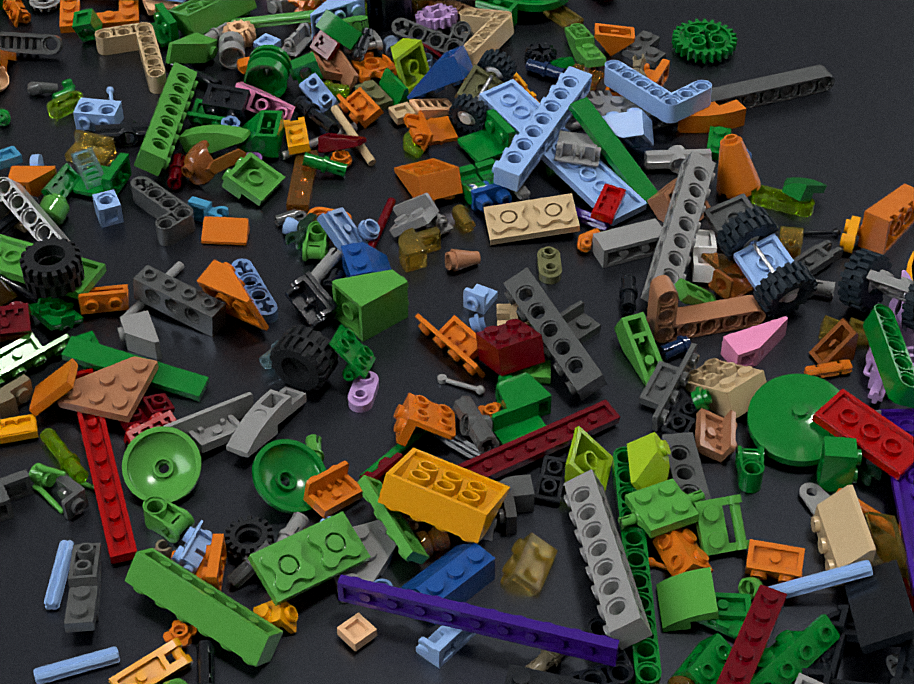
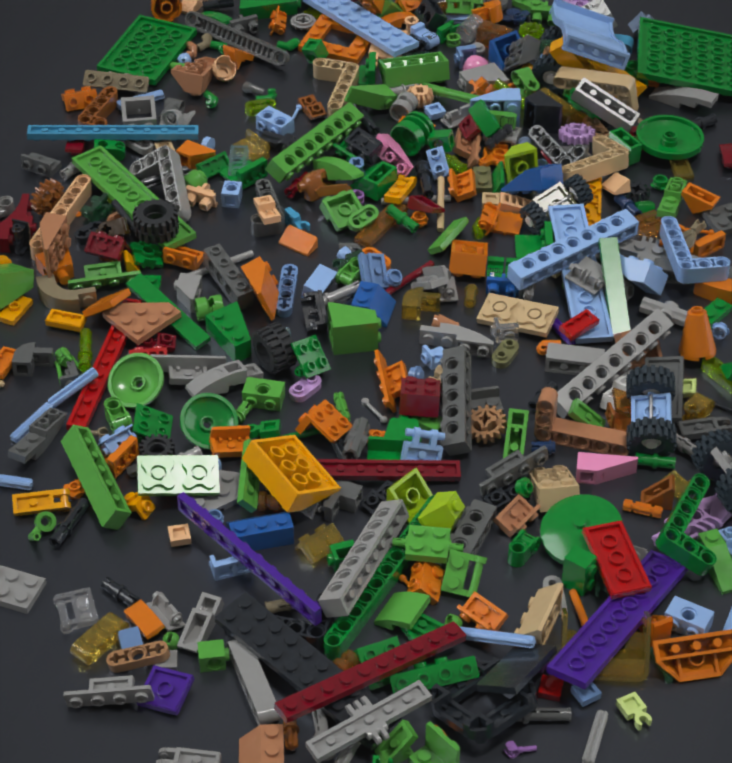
camera: 30 degrees right, 0 degrees up
none -> light blue axle [48,367,98,408]
none -> light orange slope [123,250,140,272]
none -> green hinge [132,403,173,443]
none -> light nougat hips [186,183,218,212]
none -> bright green wheel [194,294,224,322]
none -> green wedge [205,301,252,361]
none -> bright green brick [242,377,285,411]
none -> green plate [249,419,281,439]
none -> light nougat slope [253,195,281,225]
none -> green arm [277,38,301,51]
none -> dark orange slope [298,94,327,120]
none -> light blue hinge [301,264,337,298]
none -> green bracket [326,539,354,573]
none -> bright green axle [333,392,351,422]
none -> bright green plate [347,204,379,232]
none -> light blue plate [400,427,445,460]
none -> light grey slope [419,323,494,358]
none -> bright green tile [428,217,469,255]
none -> medium nougat gear [471,405,507,444]
none -> clear bracket [490,317,519,343]
none -> light nougat slope [602,172,631,195]
none -> green pin [635,452,676,470]
none -> green plate [651,175,669,190]

